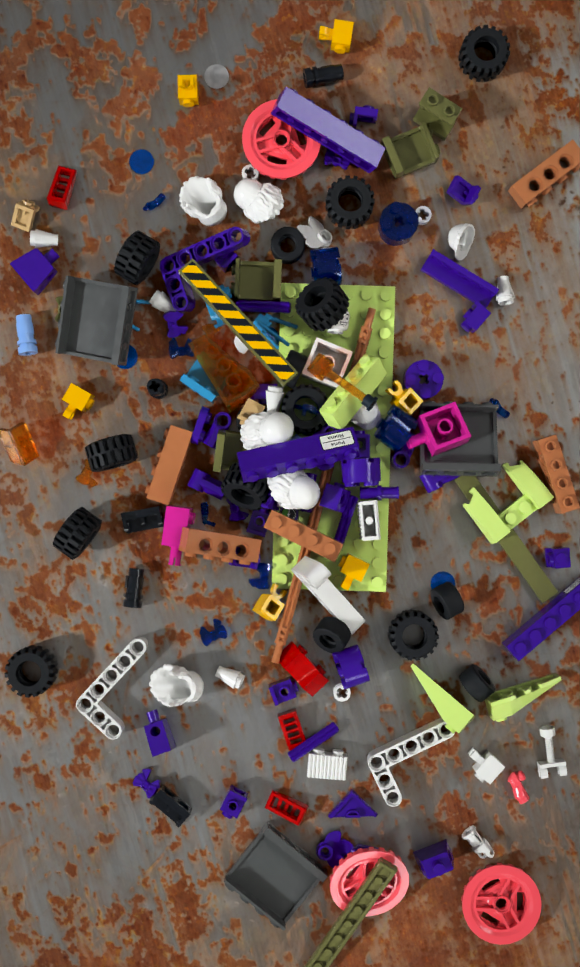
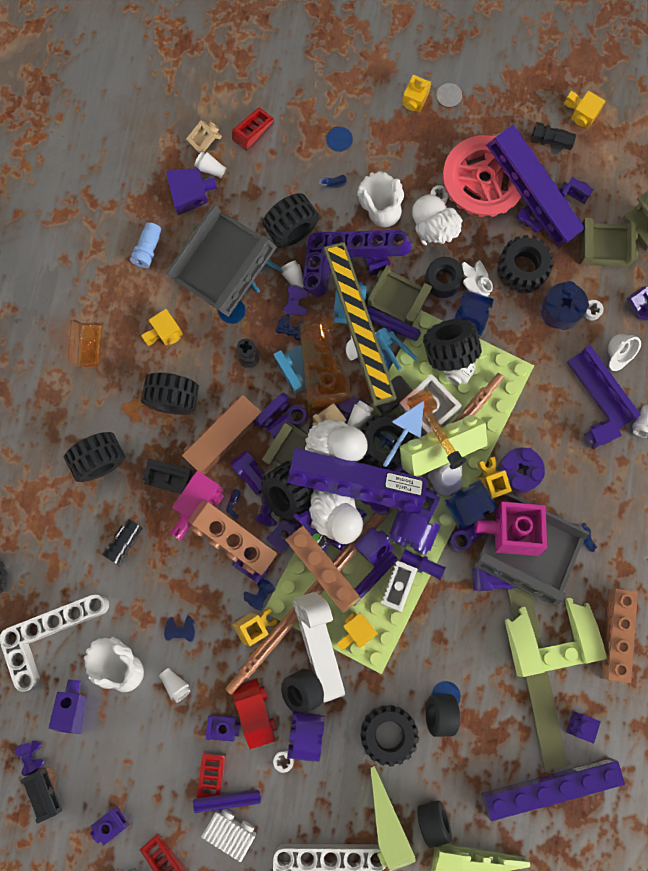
camera: 25 degrees right, 10 degrees down
none -> light blue piece [383,401,424,467]

